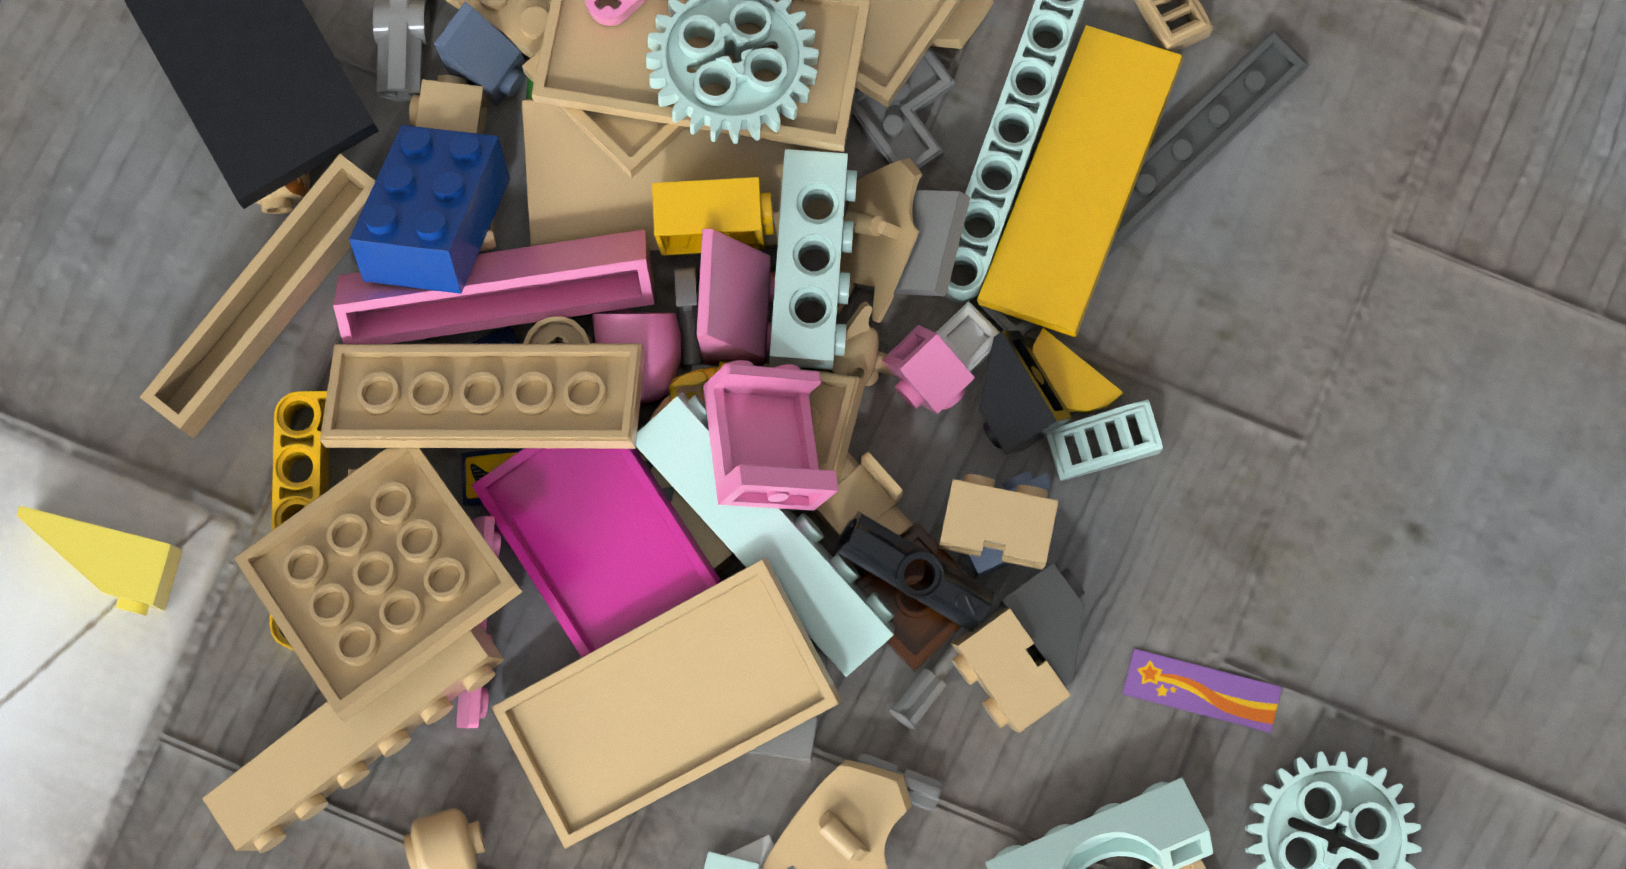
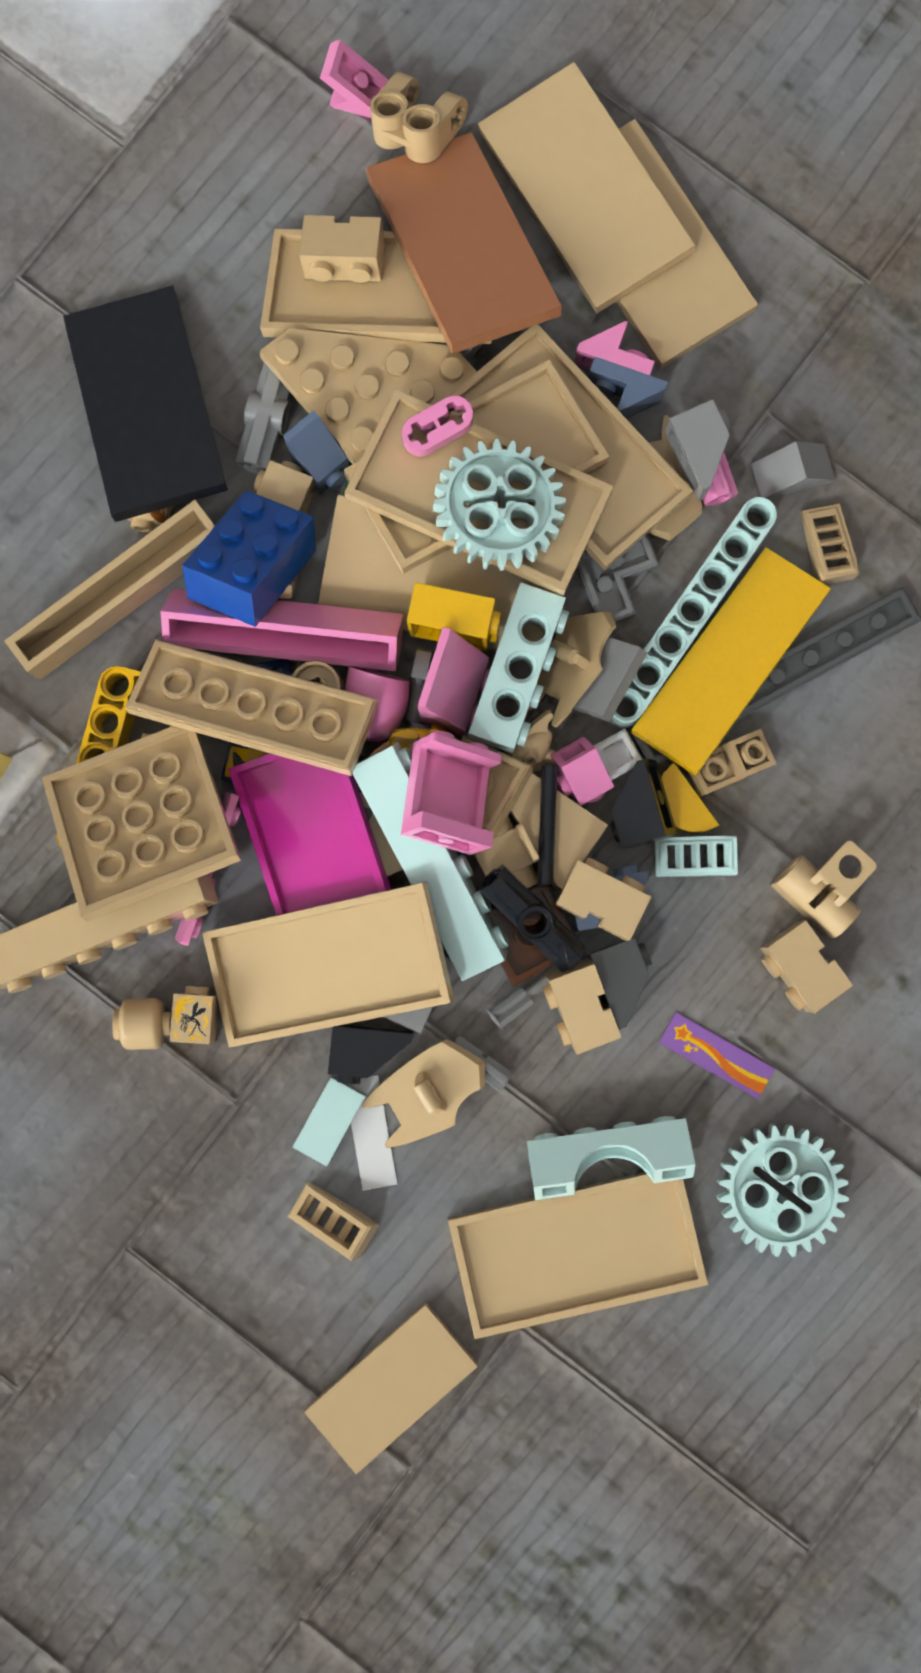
camera: 15 degrees right, 5 degrees up
none -> tan brick [169,986,219,1044]
none -> black slope [328,1025,414,1084]
none -> tan slope [510,773,608,891]
none -> black bar [537,765,557,885]
none -> tan slope [687,729,777,798]
none -> tan brick [760,920,853,1014]
none -> tan piece [770,841,877,939]

